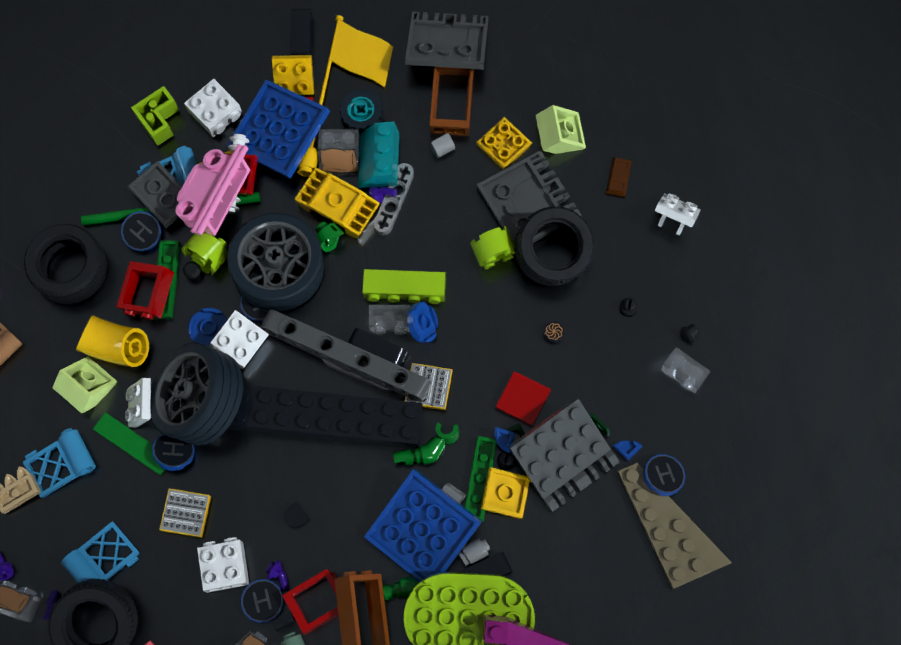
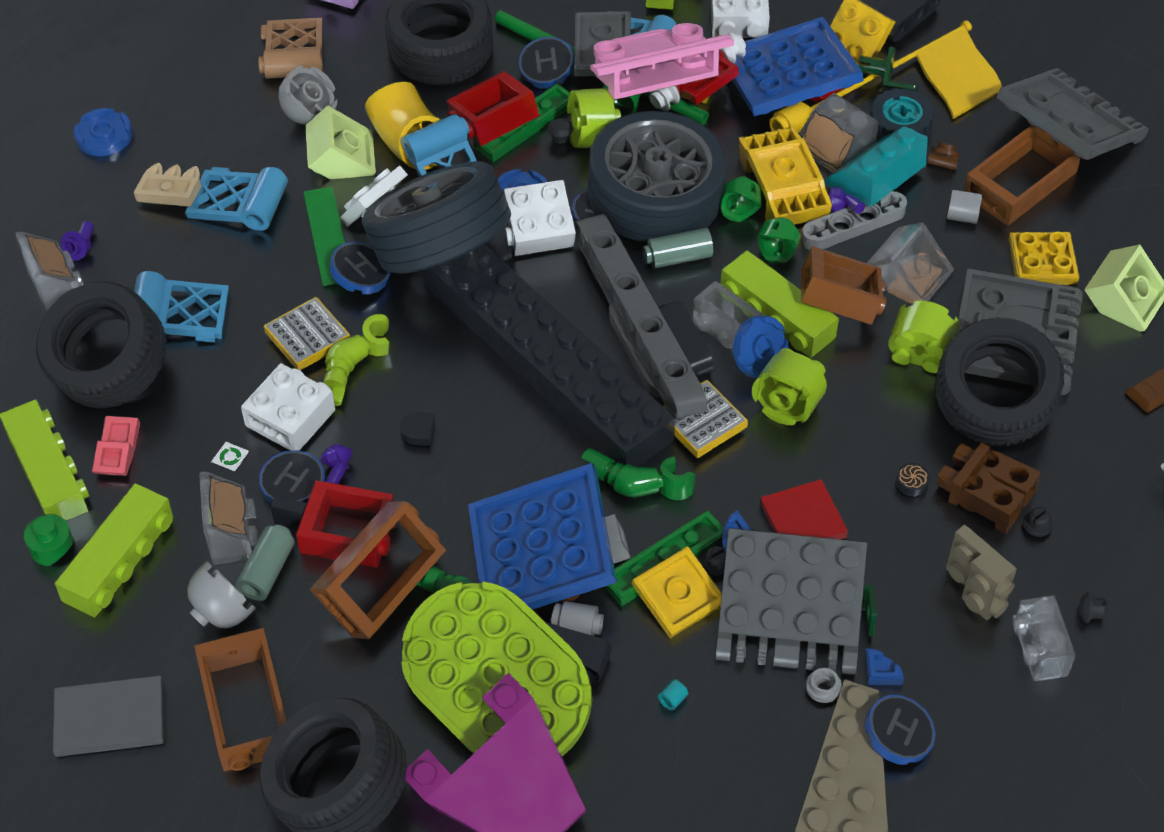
camera: 40 degrees right, 20 degrees down
none -> white sticker [211,442,249,471]
none -> light grey cylinder [278,65,337,125]
none -> lime piece [323,314,389,406]
none -> dark azure piece [401,114,477,177]
none -> sand green brick [642,227,713,269]
none -> teal piece [657,679,689,711]
none -> lime brick [752,348,827,425]
none -> green piece [757,217,800,264]
none -> dark orange window [801,246,887,325]
none -> light grey plate [806,668,842,703]
none -> dark green bracket [858,47,918,91]
none -> clear slope [867,222,954,305]
none -> reddish brown plate [927,142,960,171]
none -> reddish brown hips [936,442,1041,534]
none -> dark tan plate [946,525,1017,620]

